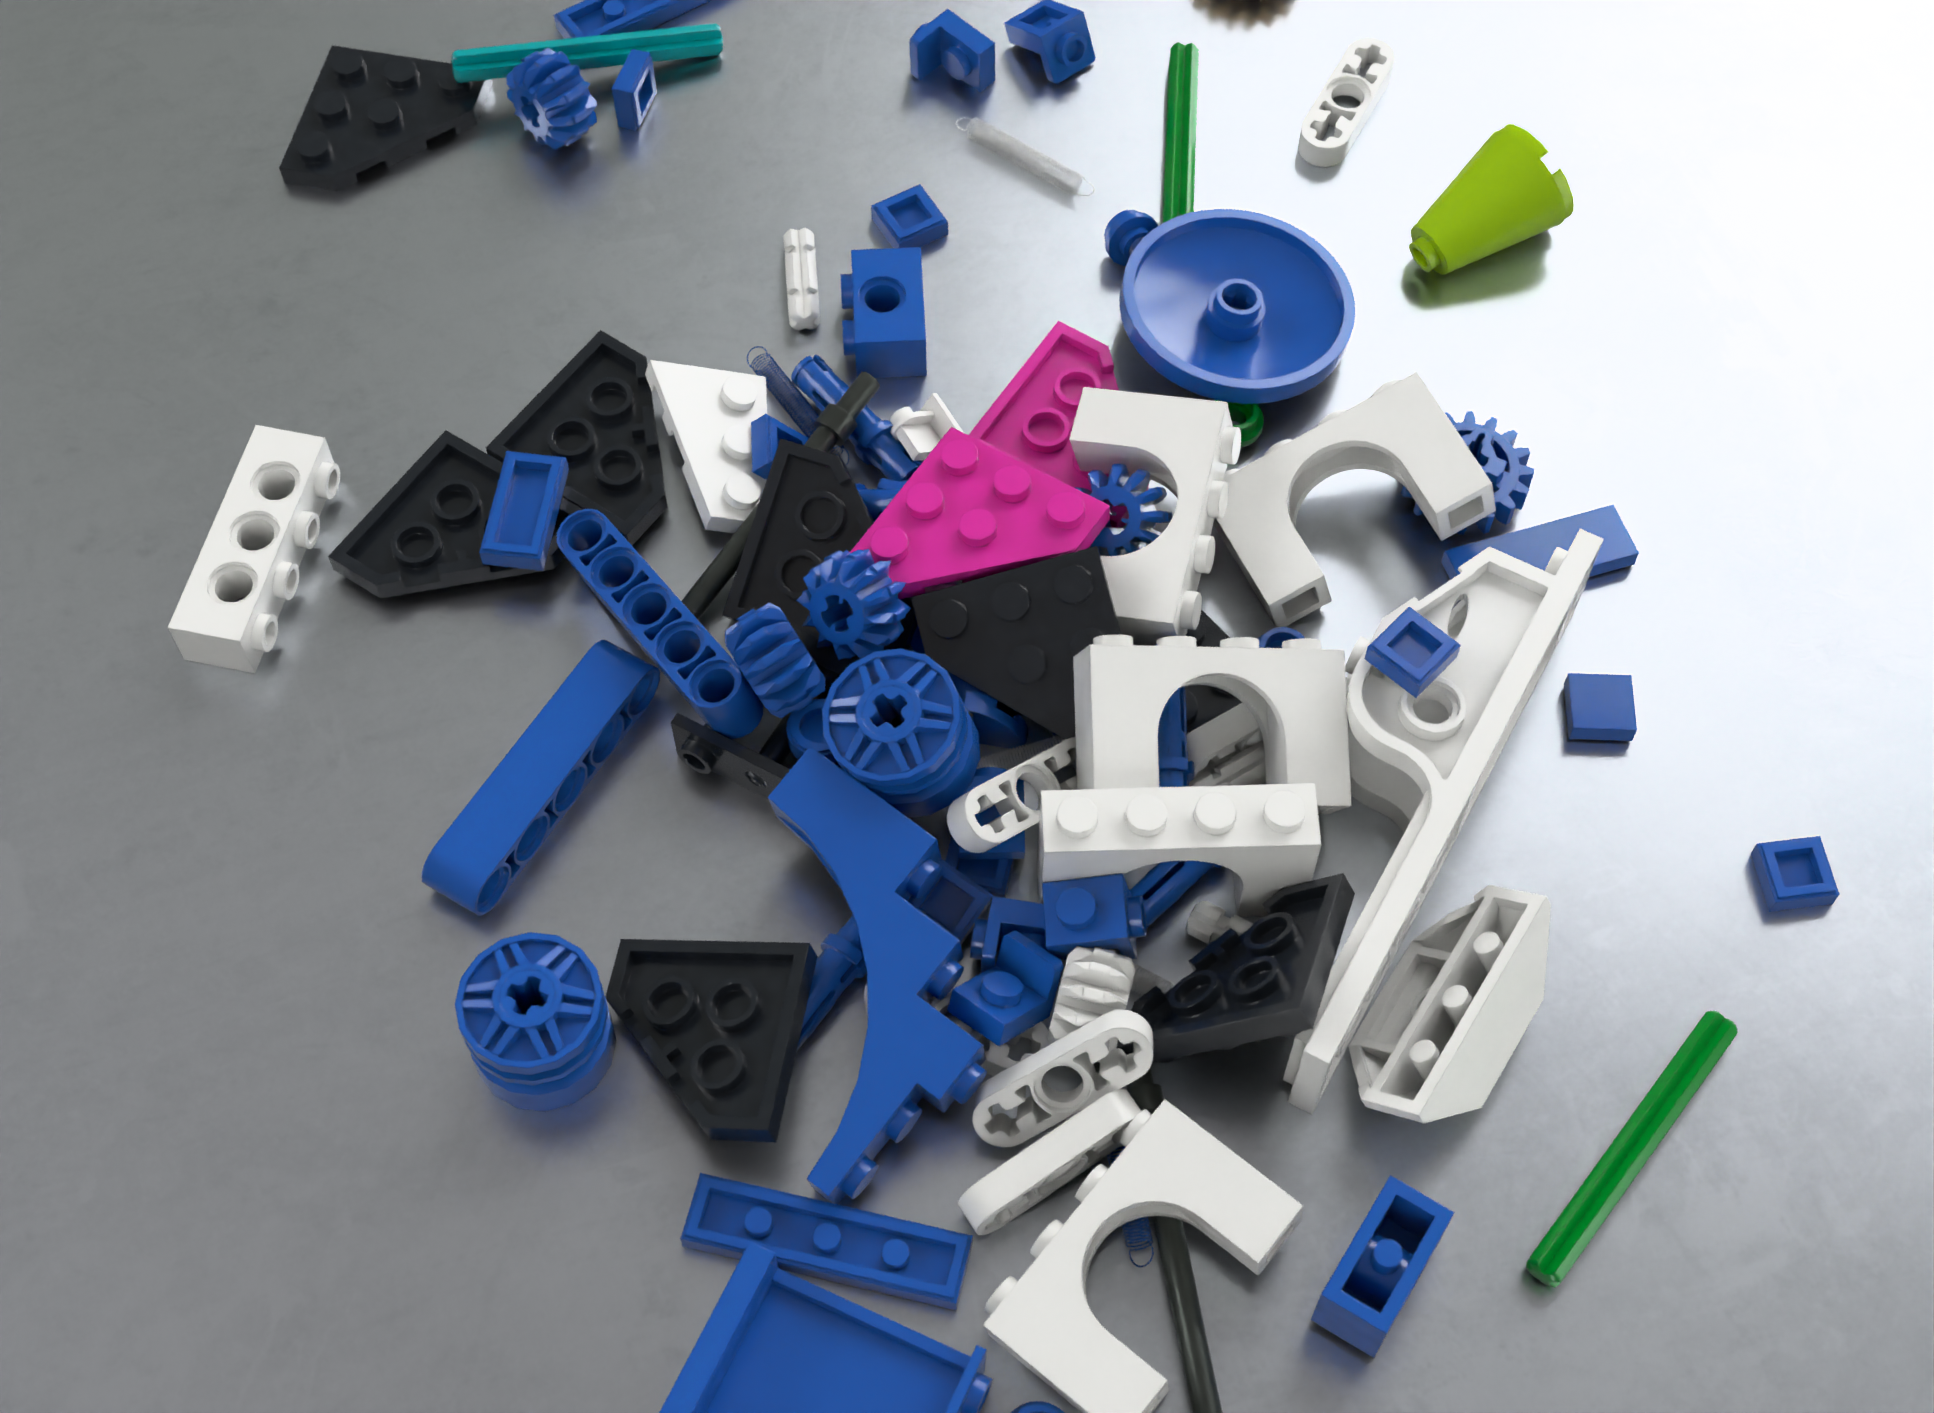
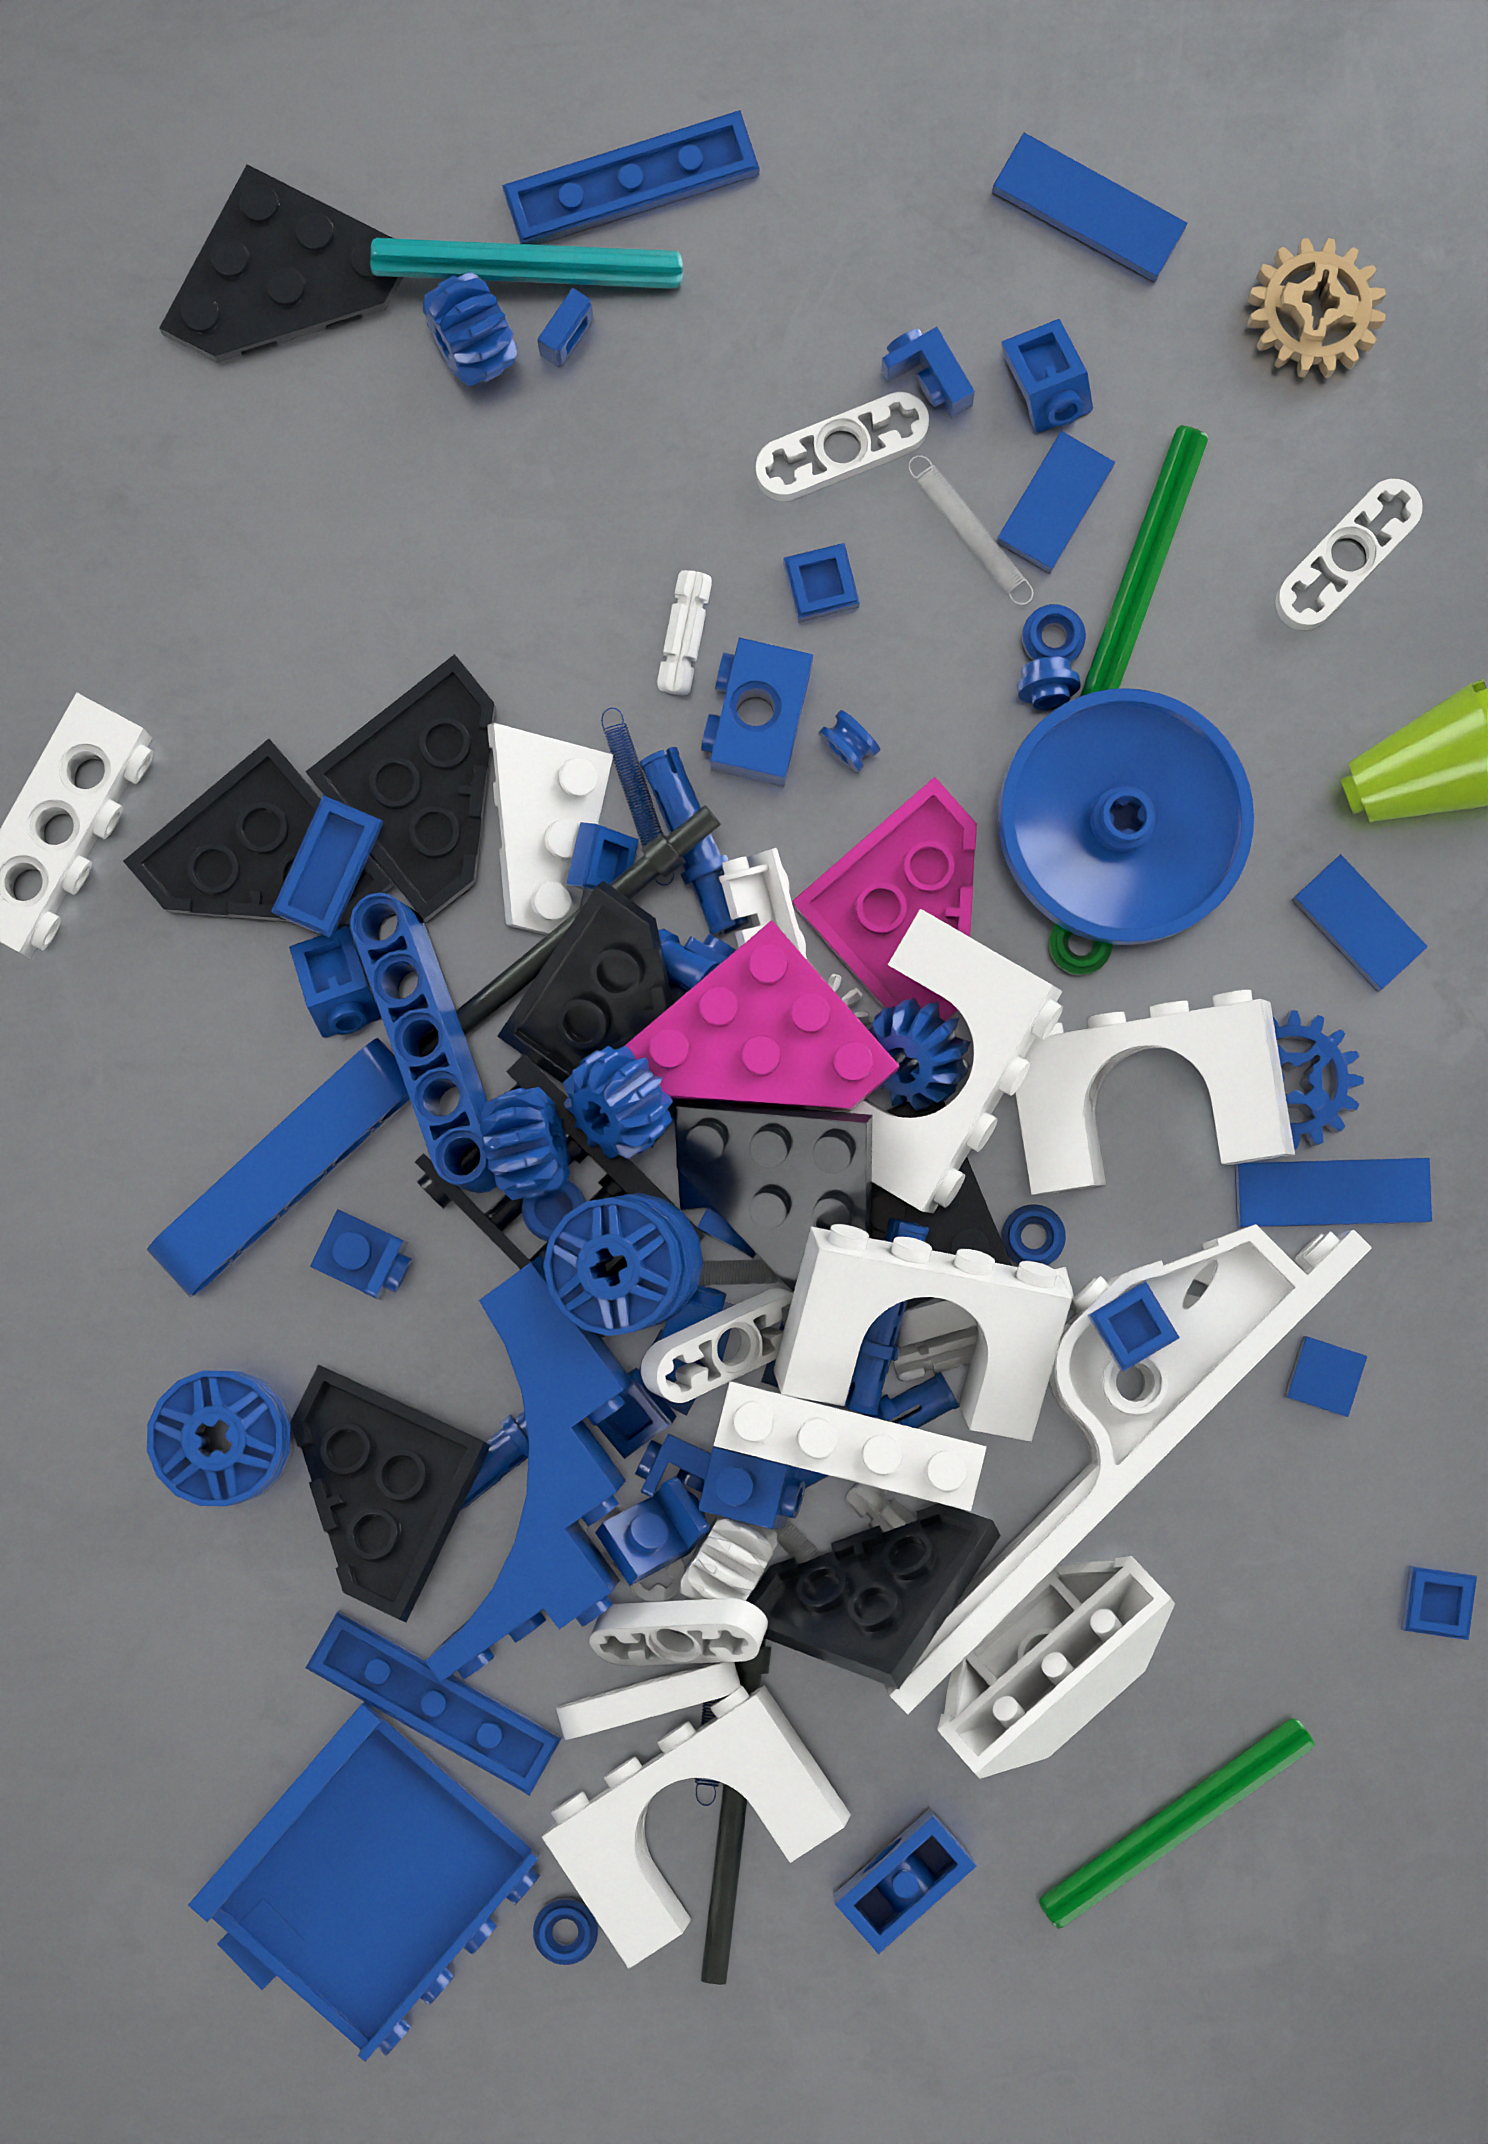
camera: 15 degrees right, 25 degrees up
none -> blue bracket [289,925,381,1038]
none -> blue bracket [310,1209,412,1300]
none -> white beam [755,392,929,501]
none -> blue bush [818,710,881,773]
none -> blue tile [996,430,1115,573]
none -> blue plate [1022,604,1086,663]
none -> blue tile [1292,854,1428,992]

